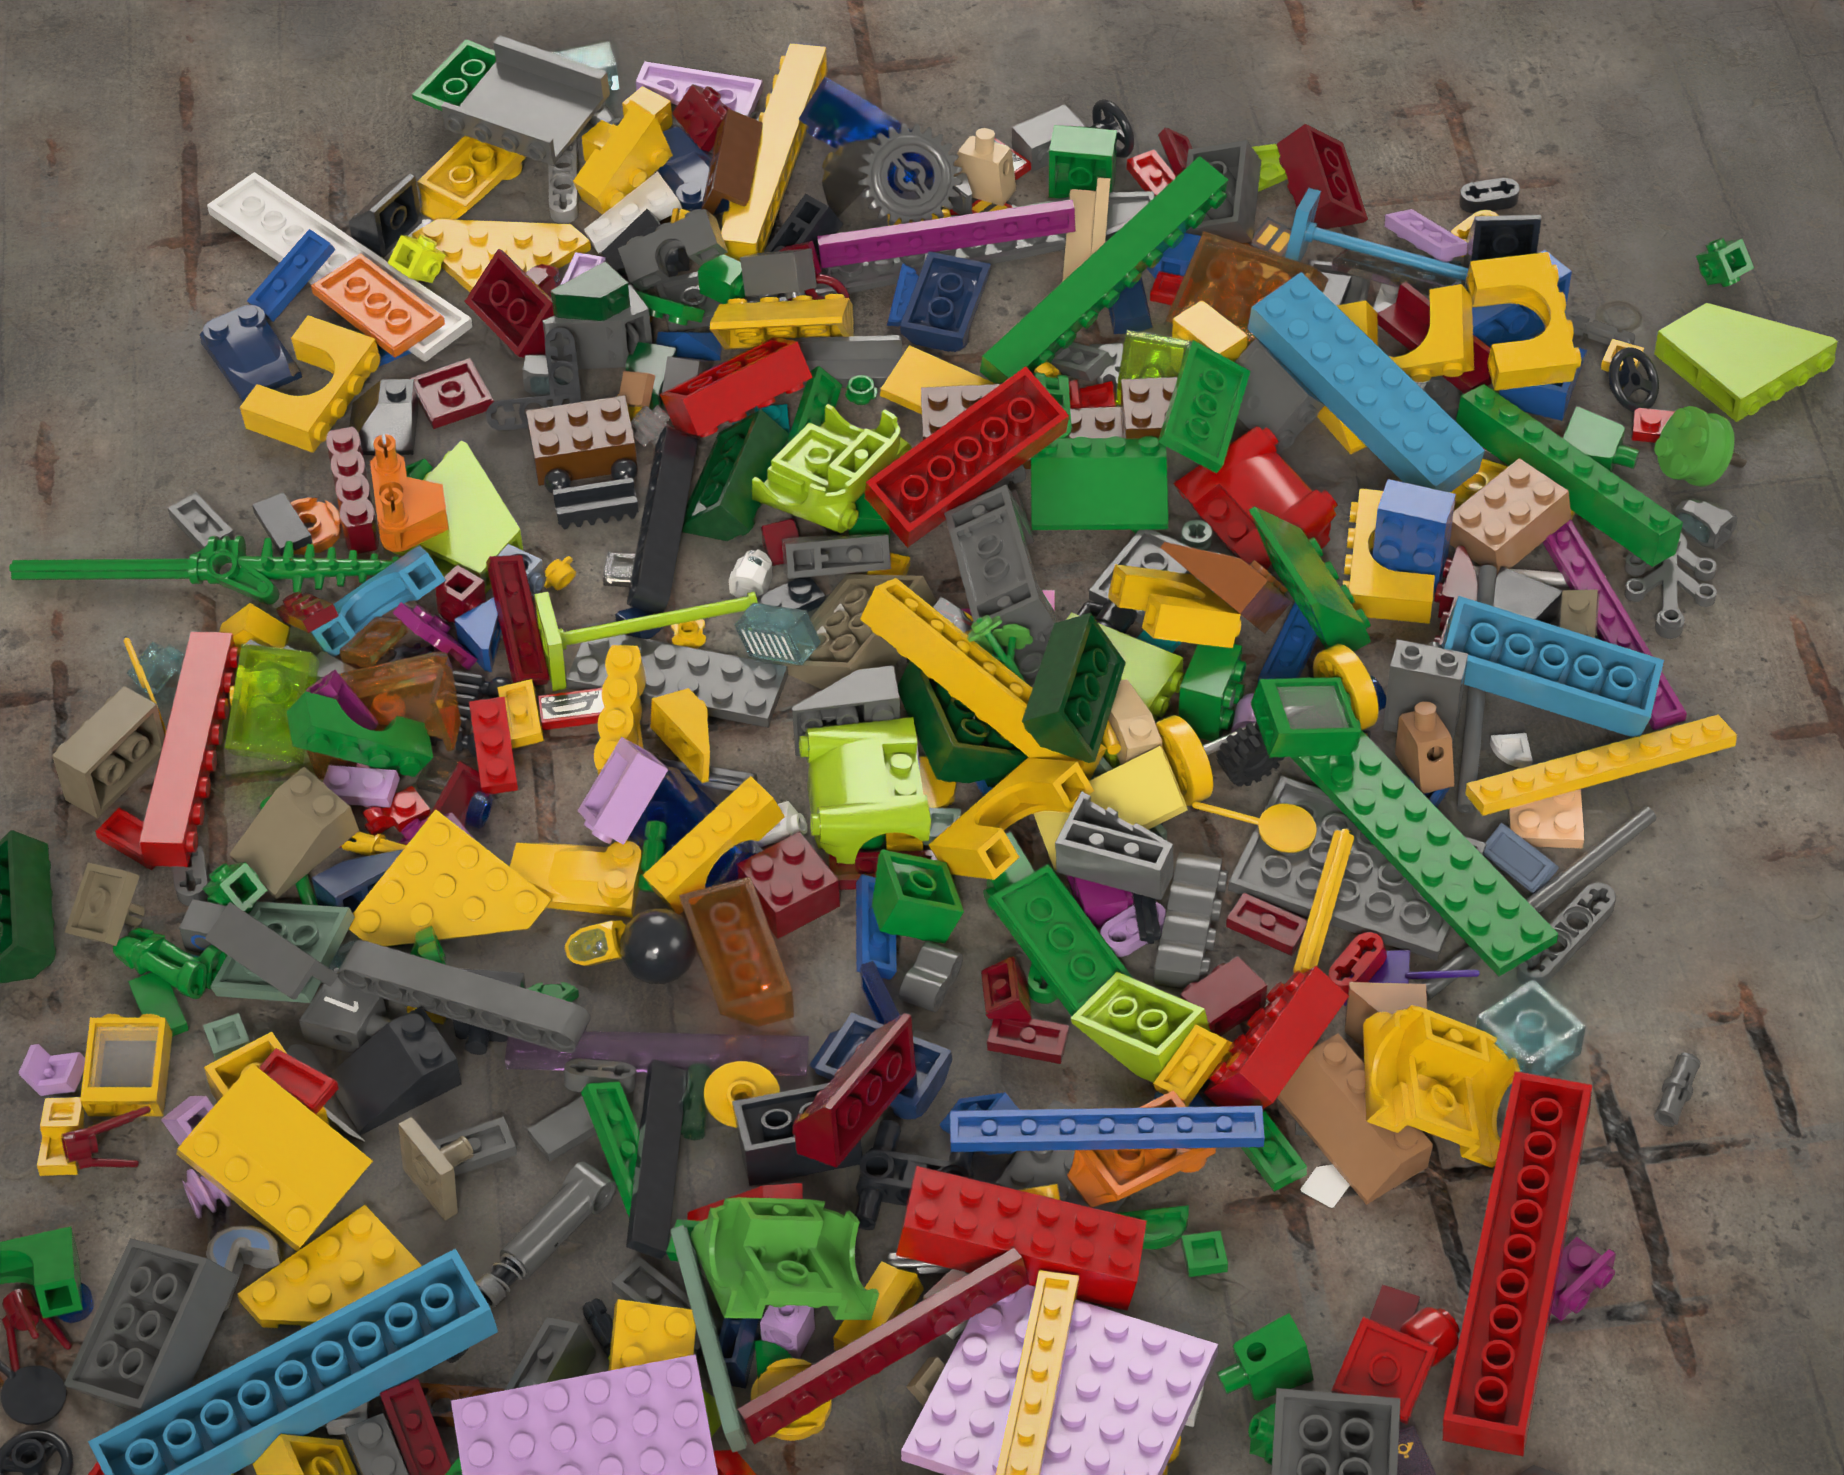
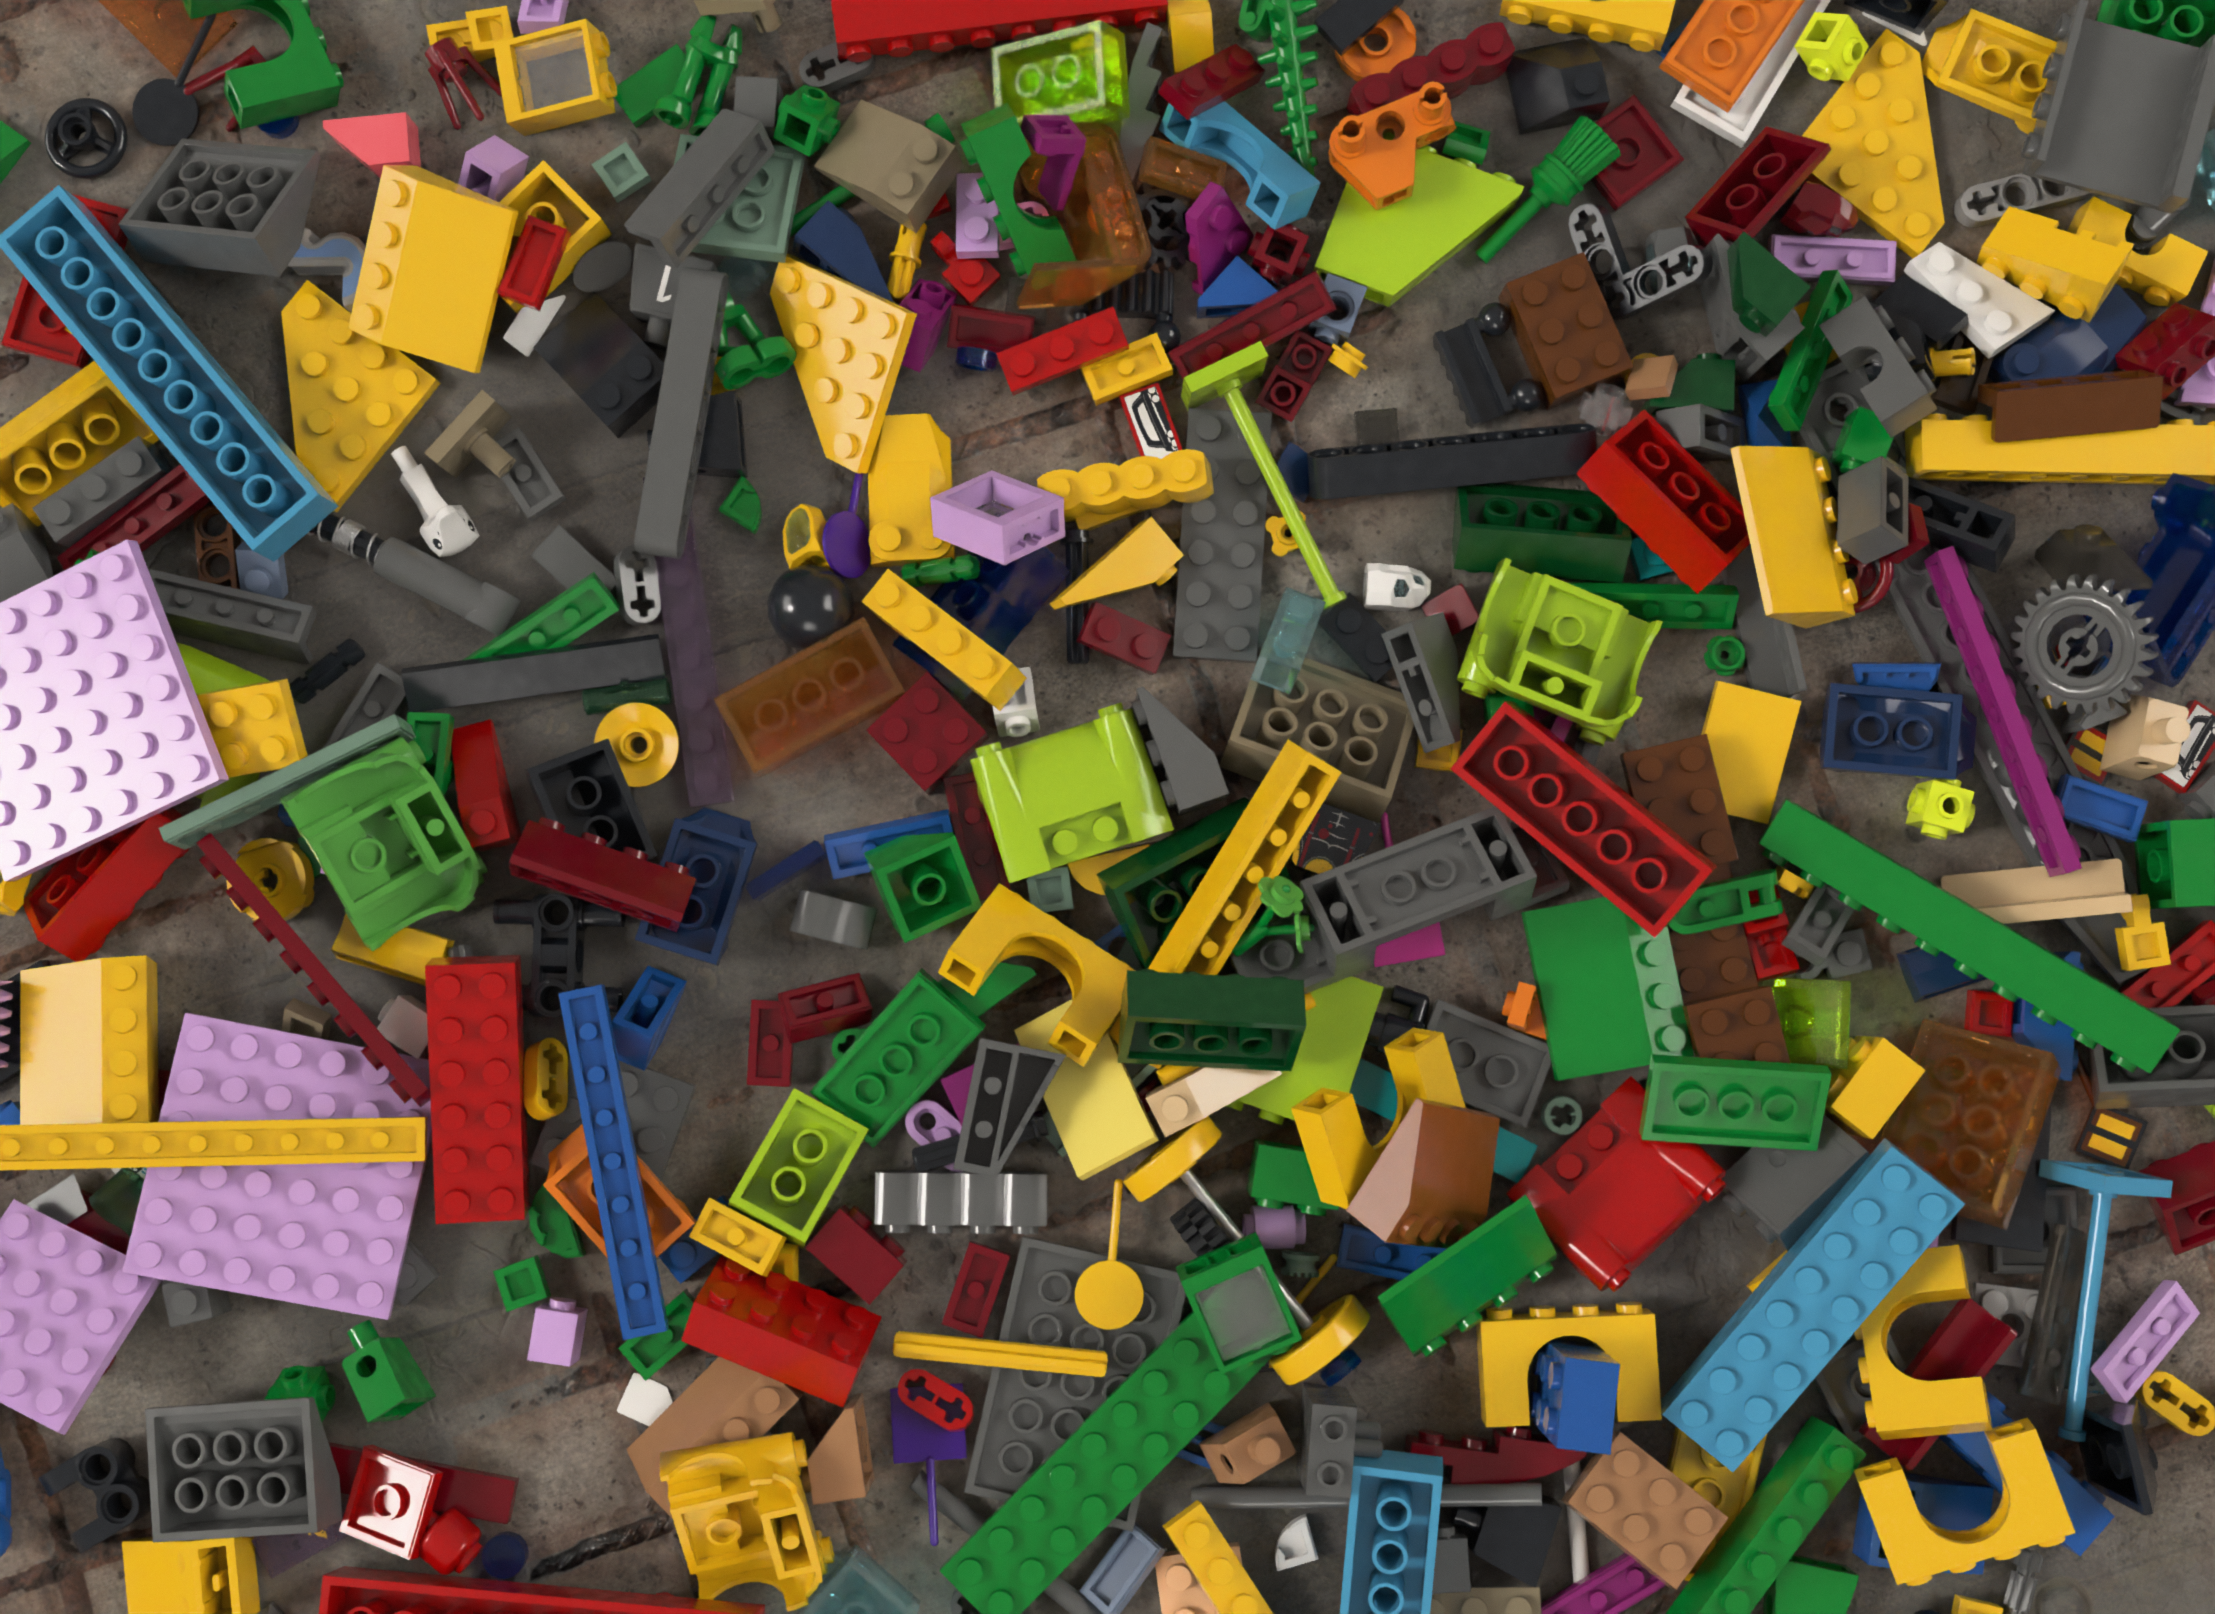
camera: 80 degrees right, 35 degrees up
none -> sand blue bracket [235,541,289,599]
none -> coral slope [323,112,421,179]
none -> white animal [391,446,480,557]
none -> clear blue tile [482,1531,529,1579]
none -> lavender brick [527,1297,588,1367]
none -> dark purple piece [822,473,871,579]
none -> dark red plate [1076,601,1171,675]
none -> dark red slope [1255,330,1334,423]
none -> green piece [1475,116,1621,264]
none -> orange bracket [1502,981,1547,1040]
none -> neon yellow brick [1905,779,1976,840]
none -> blue tile [2055,774,2148,842]
none -> yellow plate [2115,893,2171,971]

